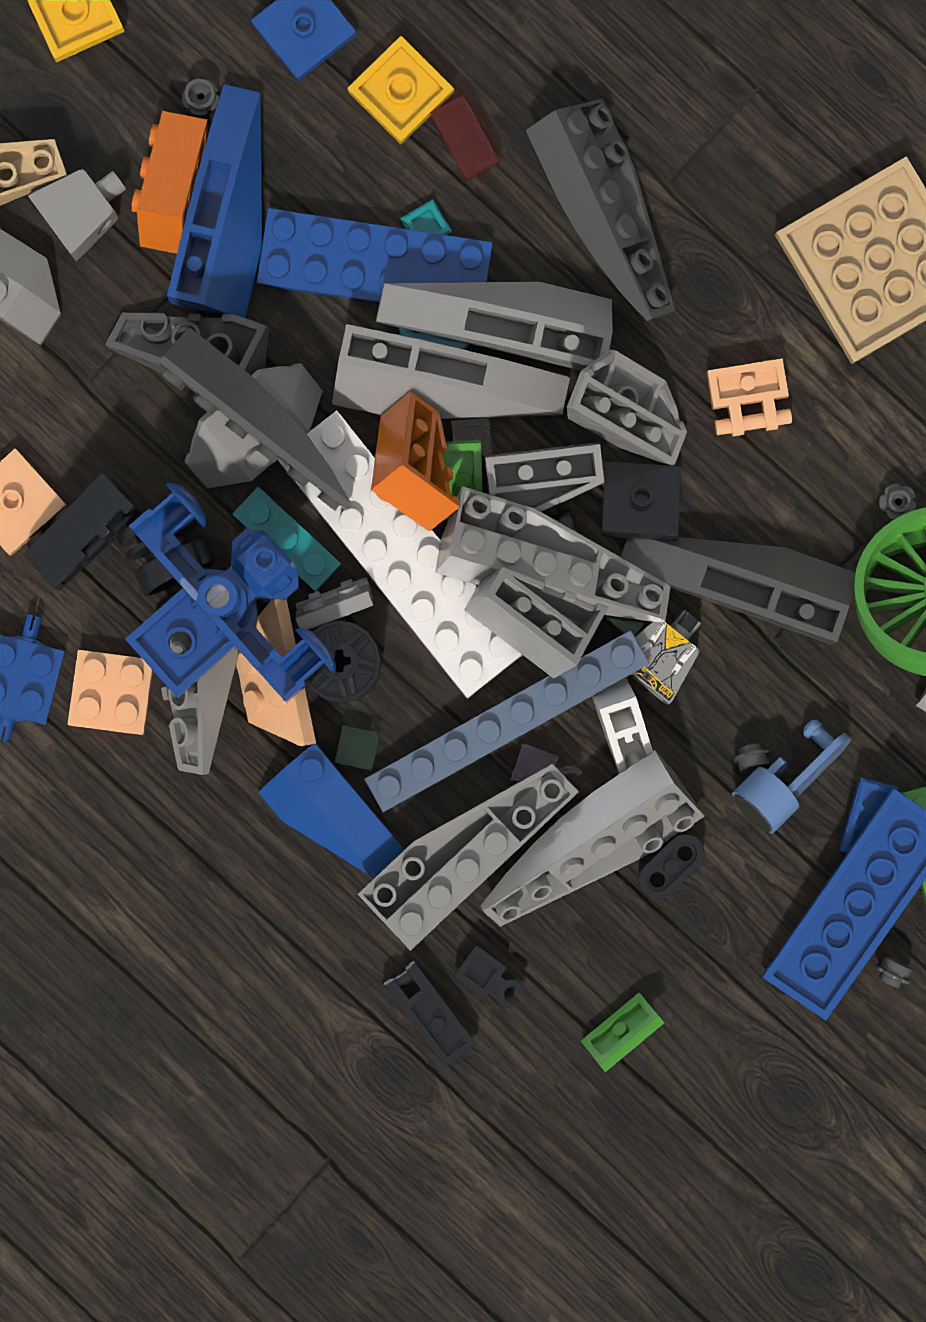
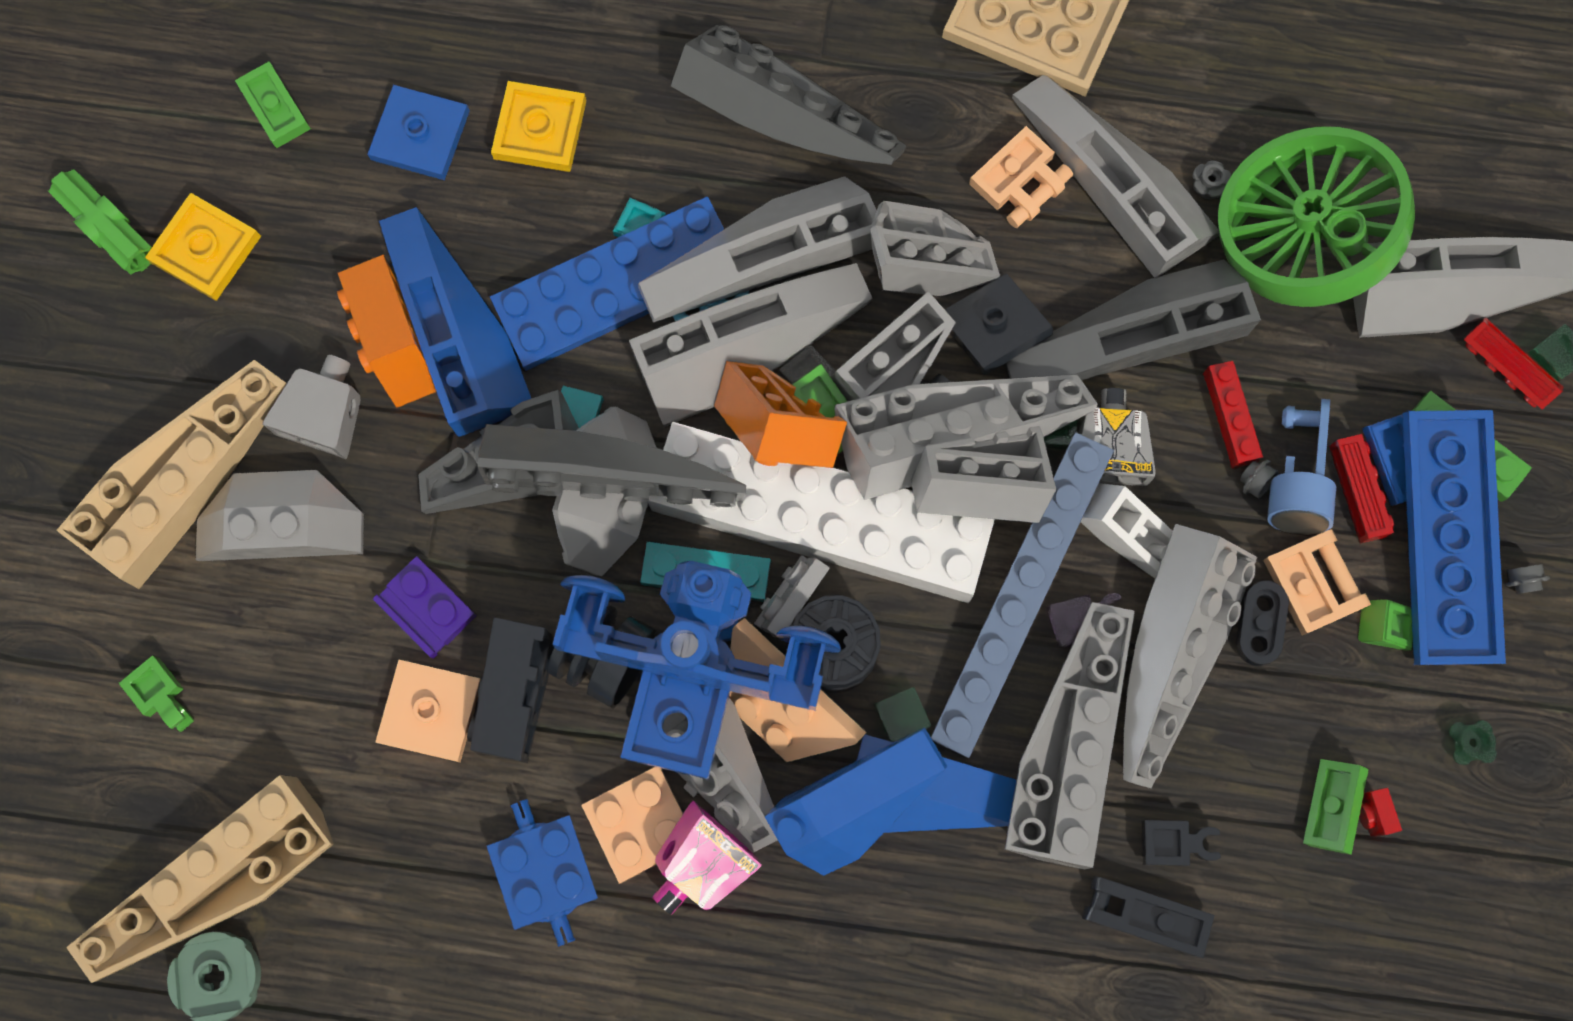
camera: 30 degrees left, 10 degrees down
dark grey plate [182,79,219,116] -> none
clear red plate [430,95,499,182] -> none
none -> dark purple plate [373,556,477,659]
none -> teal tile [561,386,604,428]
none -> torso [652,801,762,915]
none -> blue wedge [764,727,947,876]
none -> light grey wedge [1012,75,1219,278]
none -> red piece [1203,361,1263,469]
none -> light nougat plate [1263,529,1371,636]
none -> red piece [1329,434,1394,544]
none -> bright green slope [1358,600,1413,650]
none -> red plate [1359,788,1402,836]
none -> clear green plate [1449,720,1497,765]

